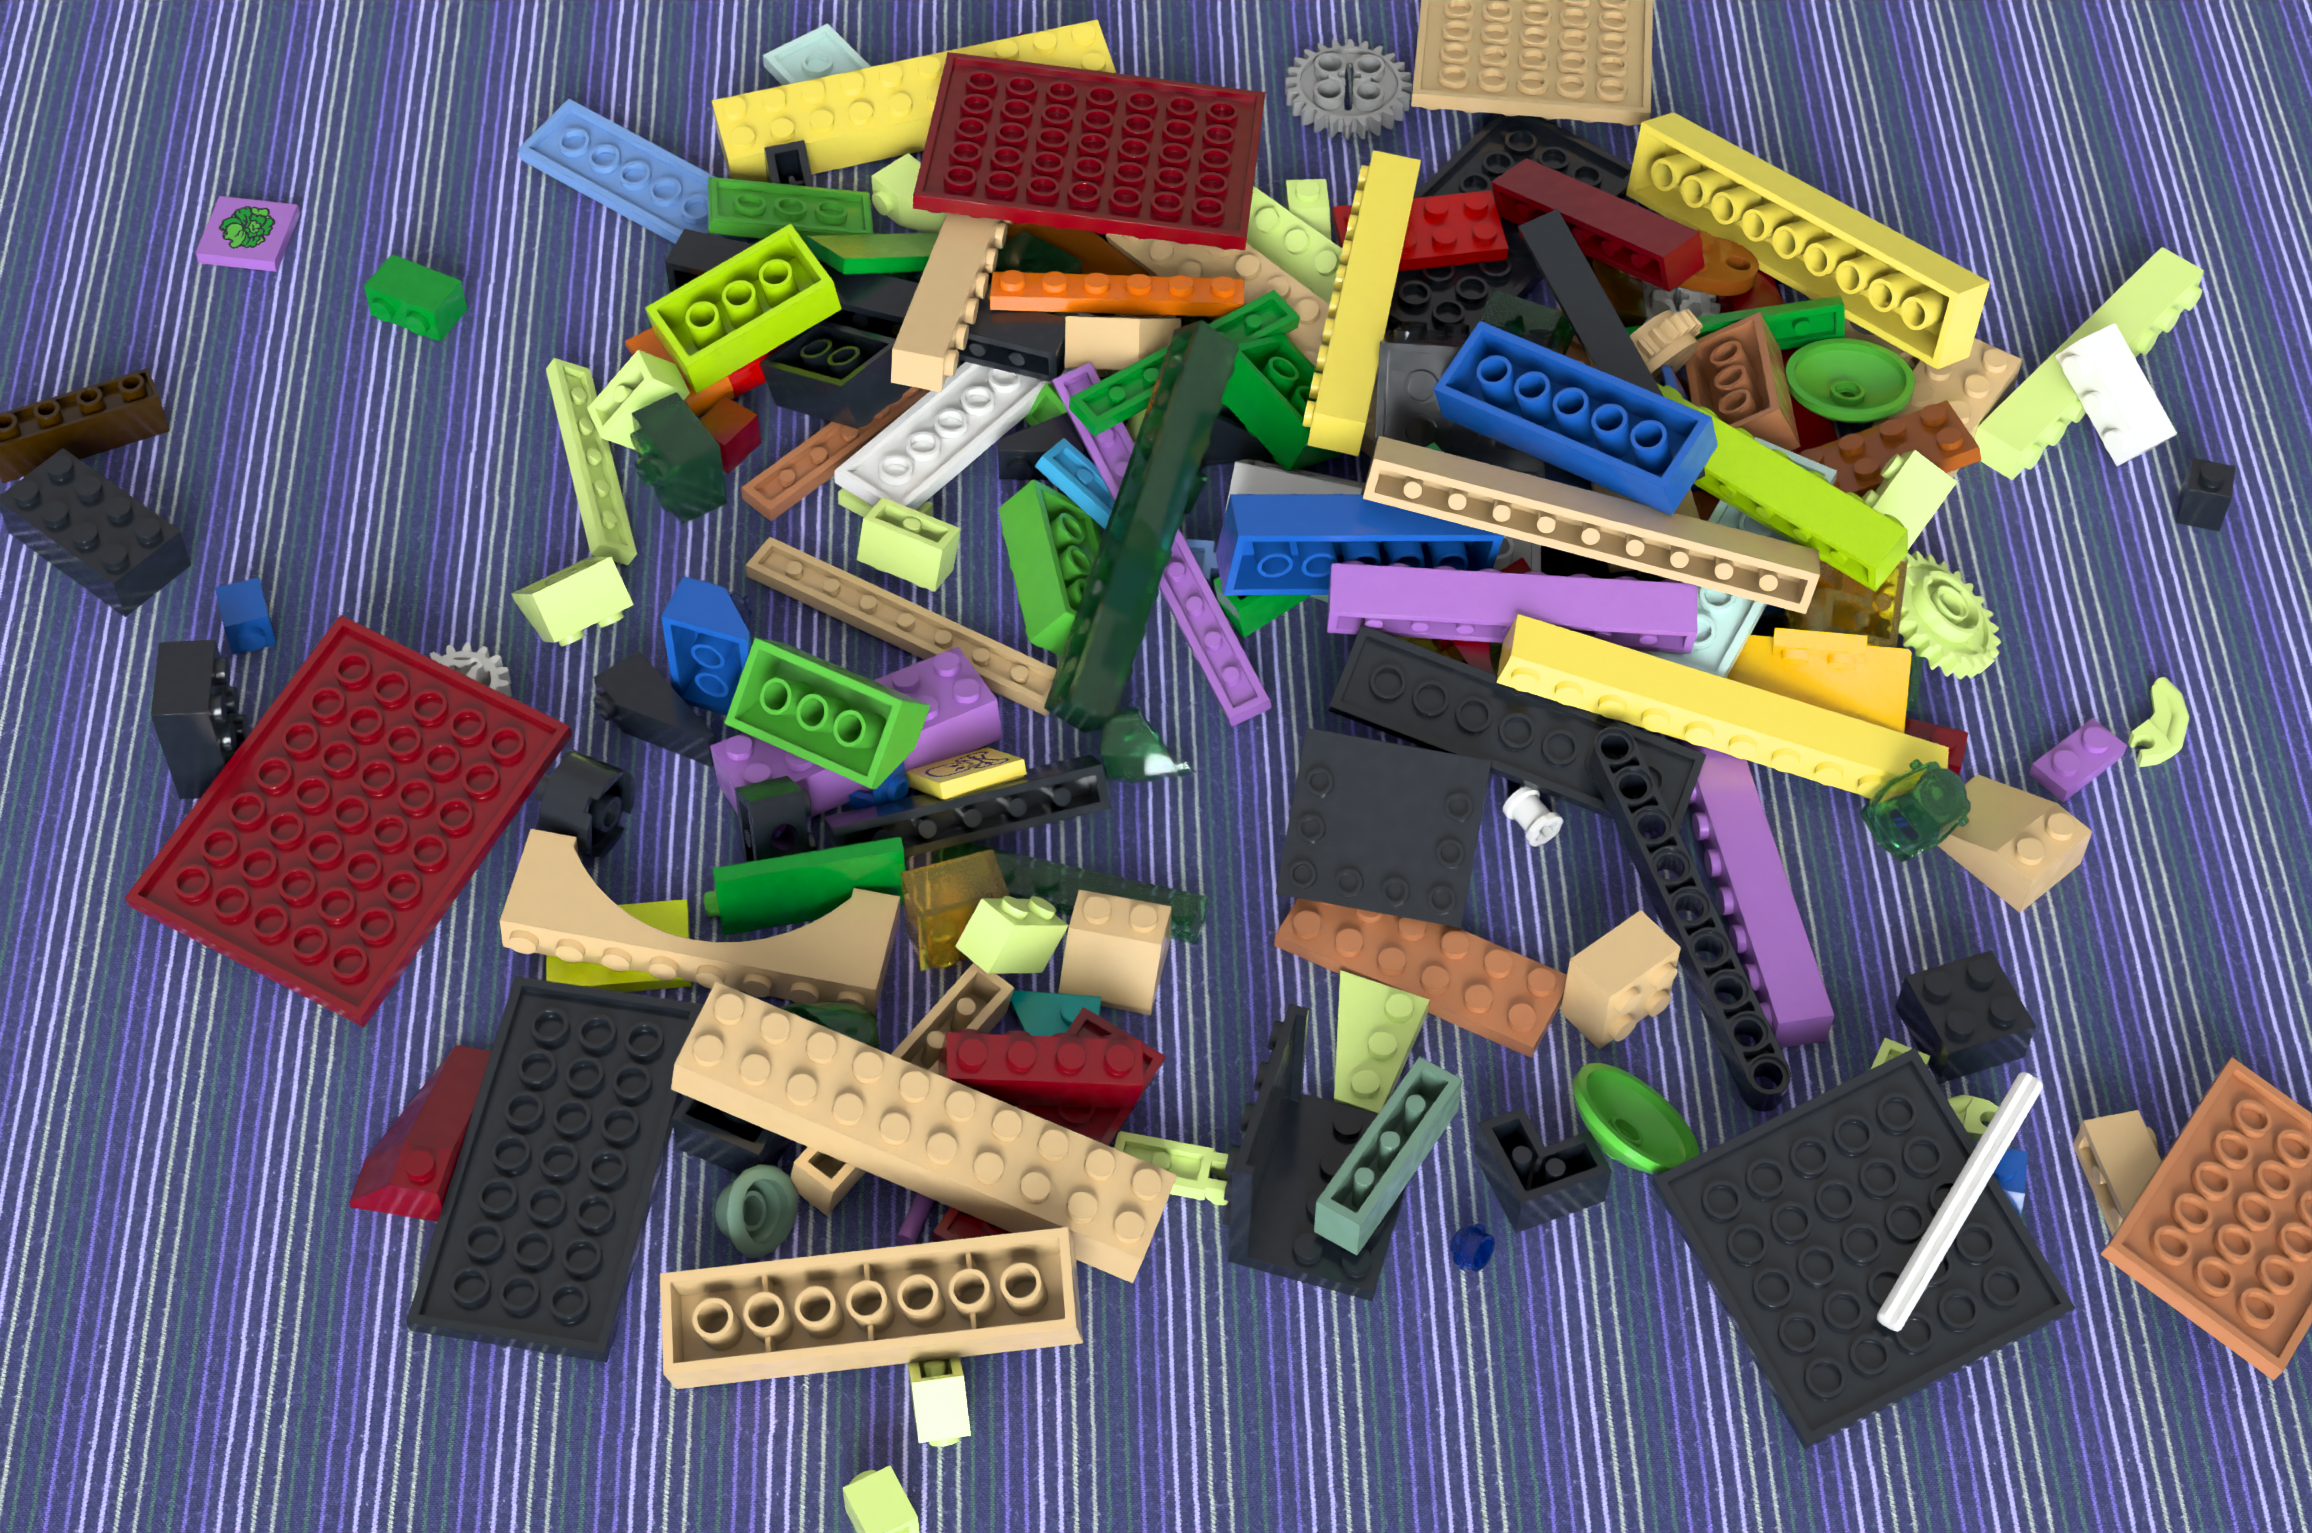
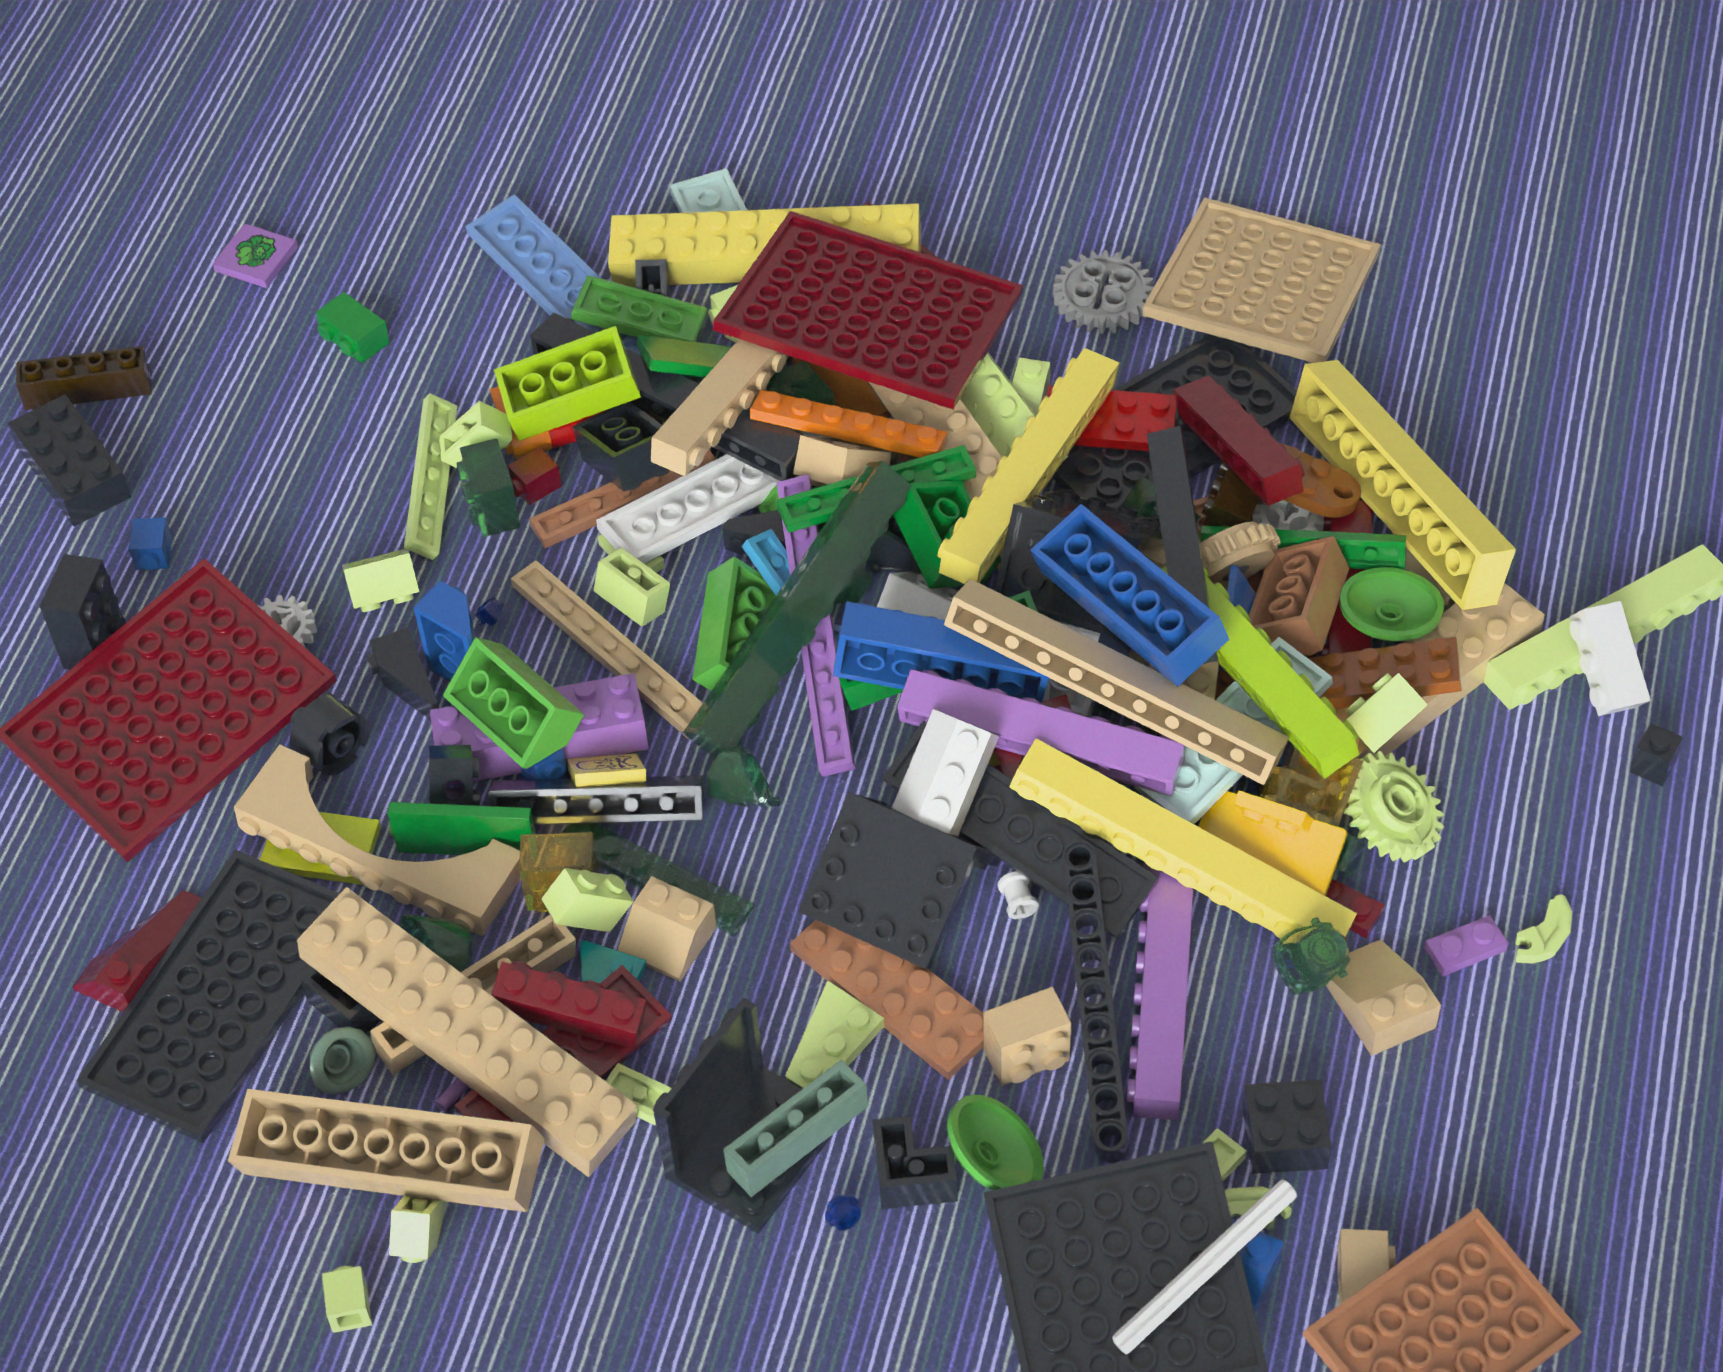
camera: 20 degrees right, 0 degrees up
none -> white slope [892,709,999,836]

